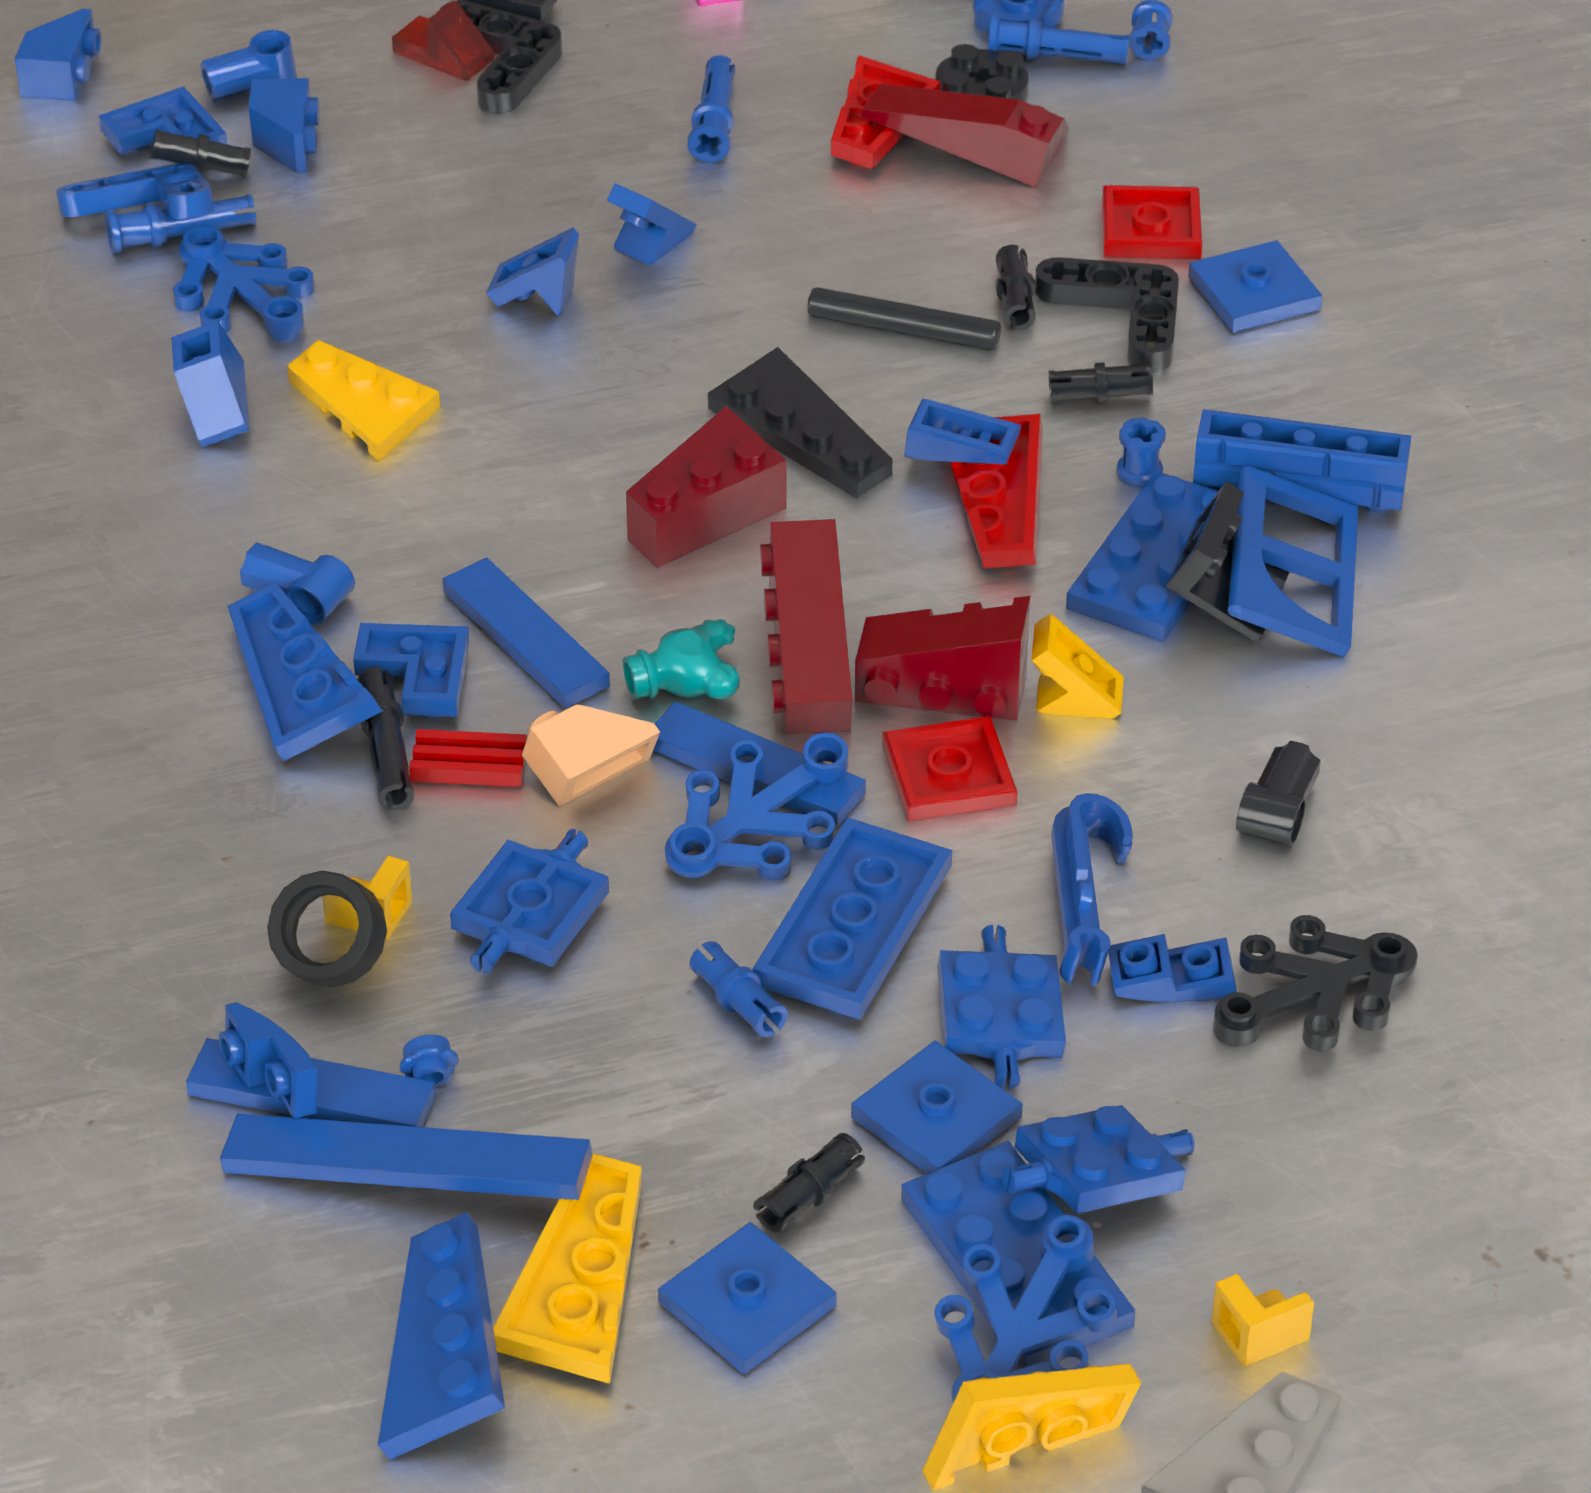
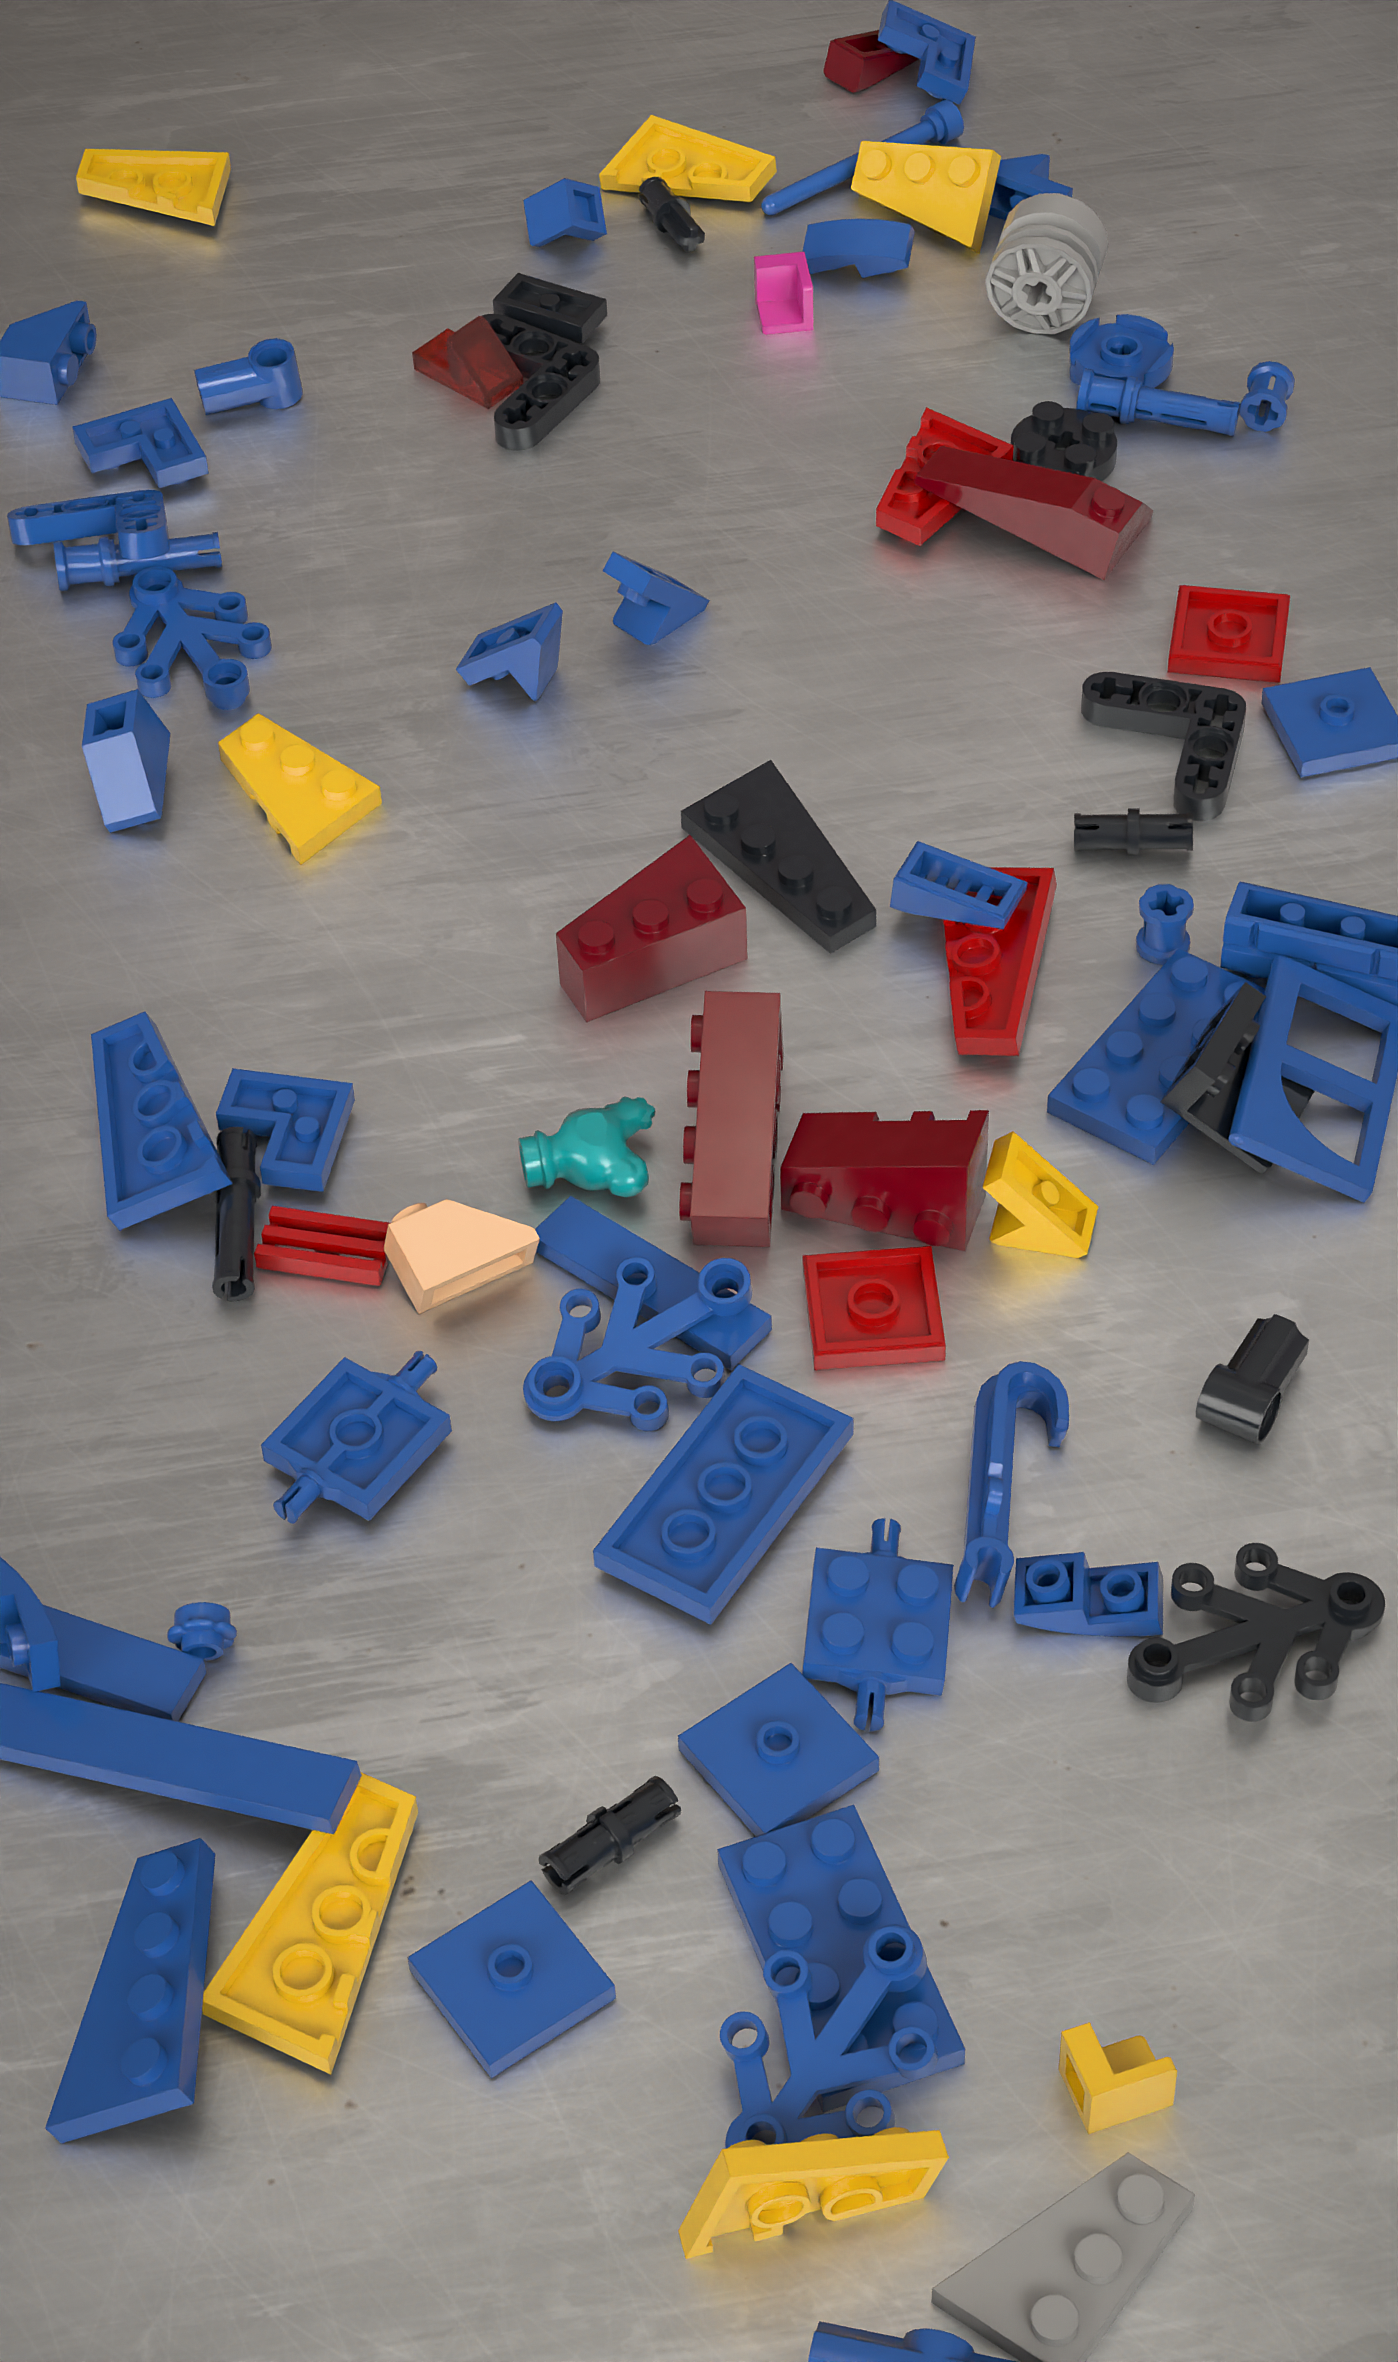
camera: 10 degrees right, 5 degrees up
black pin [150,129,251,178] -> none
blue piece [240,542,355,625] -> none
blue slope [249,78,320,173] -> none
black tyre [267,870,387,987] -> none
yellow panel [322,855,413,940] -> none
blue tile [442,557,610,709] -> none
blue pin [688,55,735,163] -> none
blue pin [689,941,788,1038] -> none
black axle [807,287,1001,350] -> none
black pin [996,245,1036,330] -> none
blue plate [1002,1105,1195,1214] -> none

